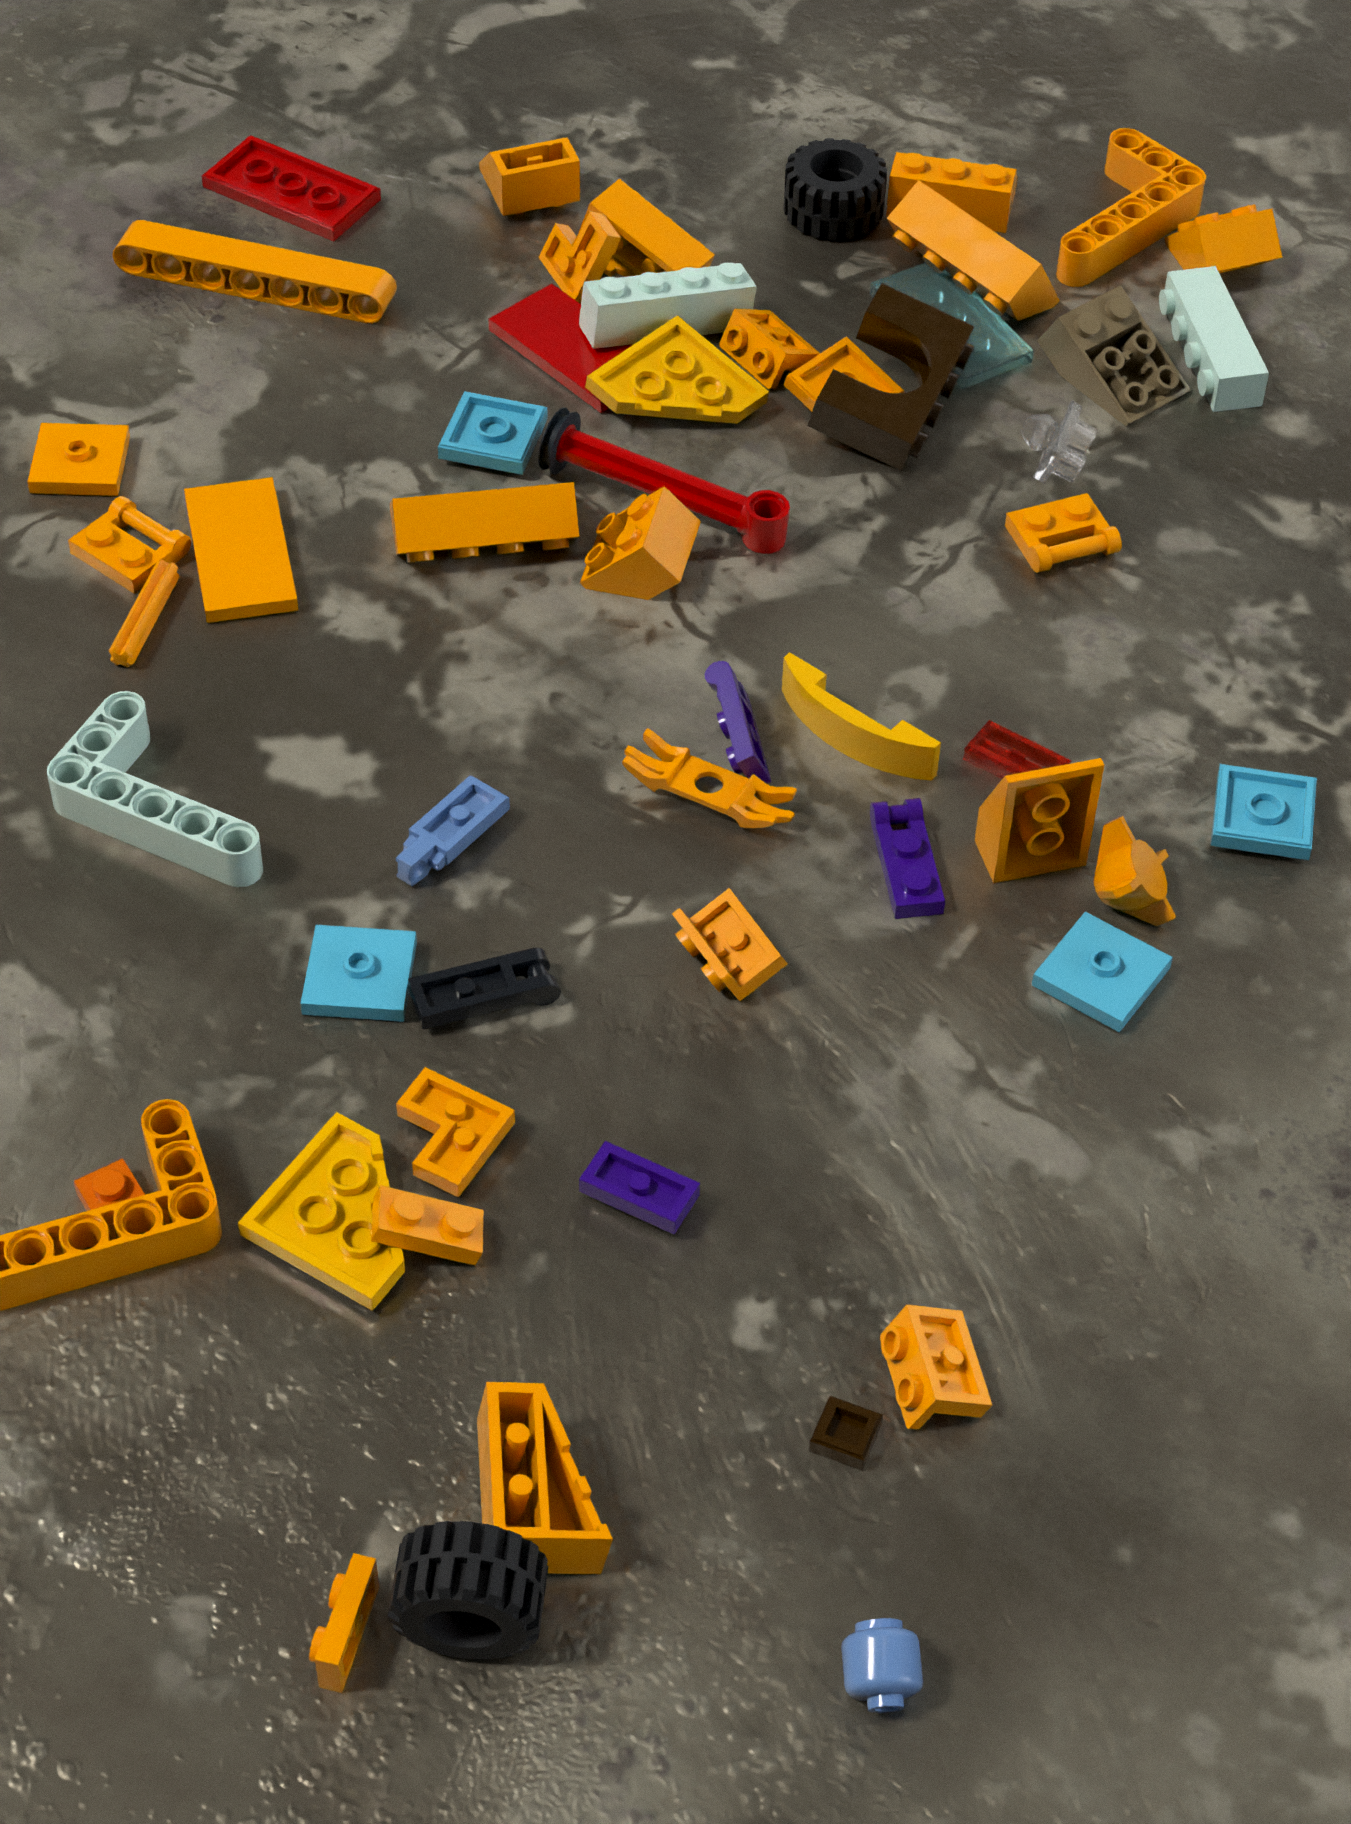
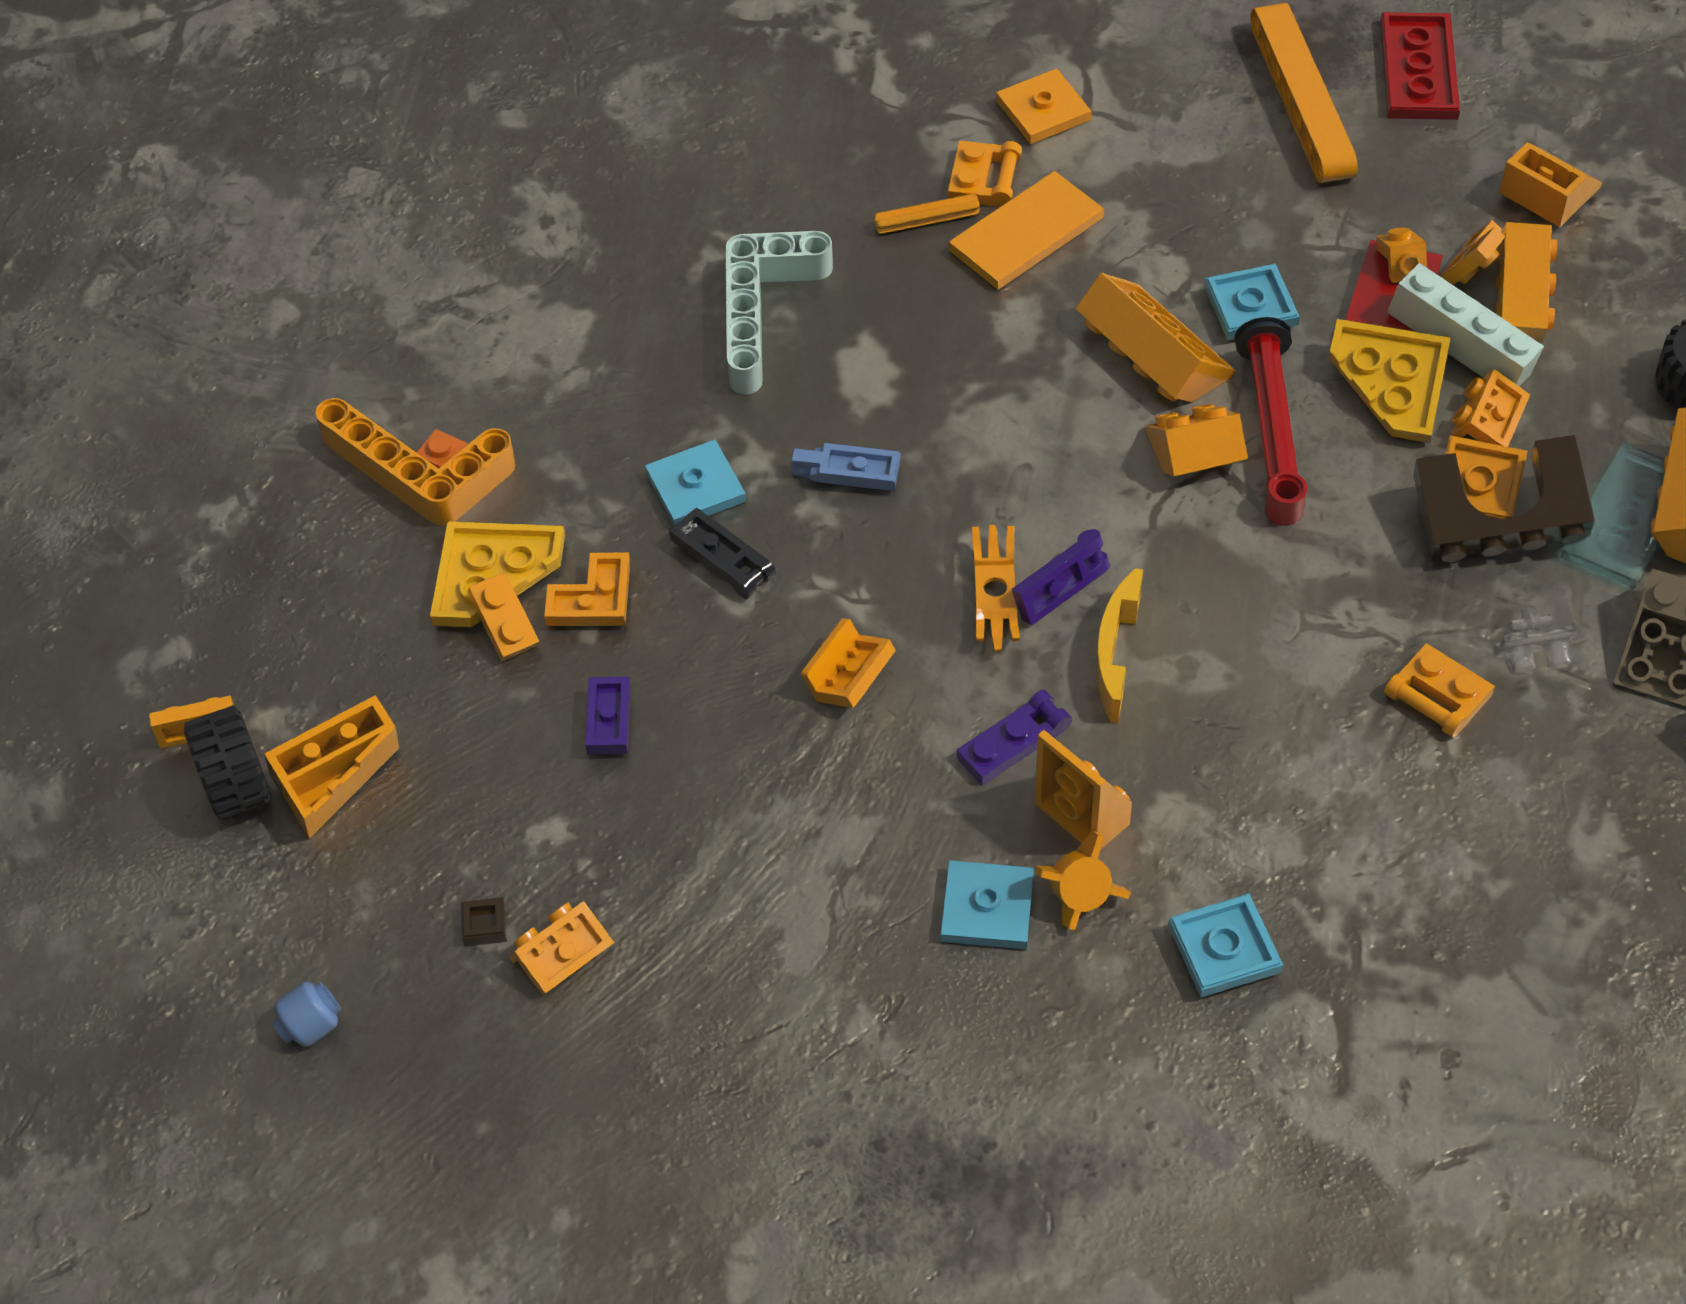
camera: 65 degrees right, 5 degrees up
clear red tile [963,720,1072,779] -> none
none -> light orange bracket [1376,227,1427,283]

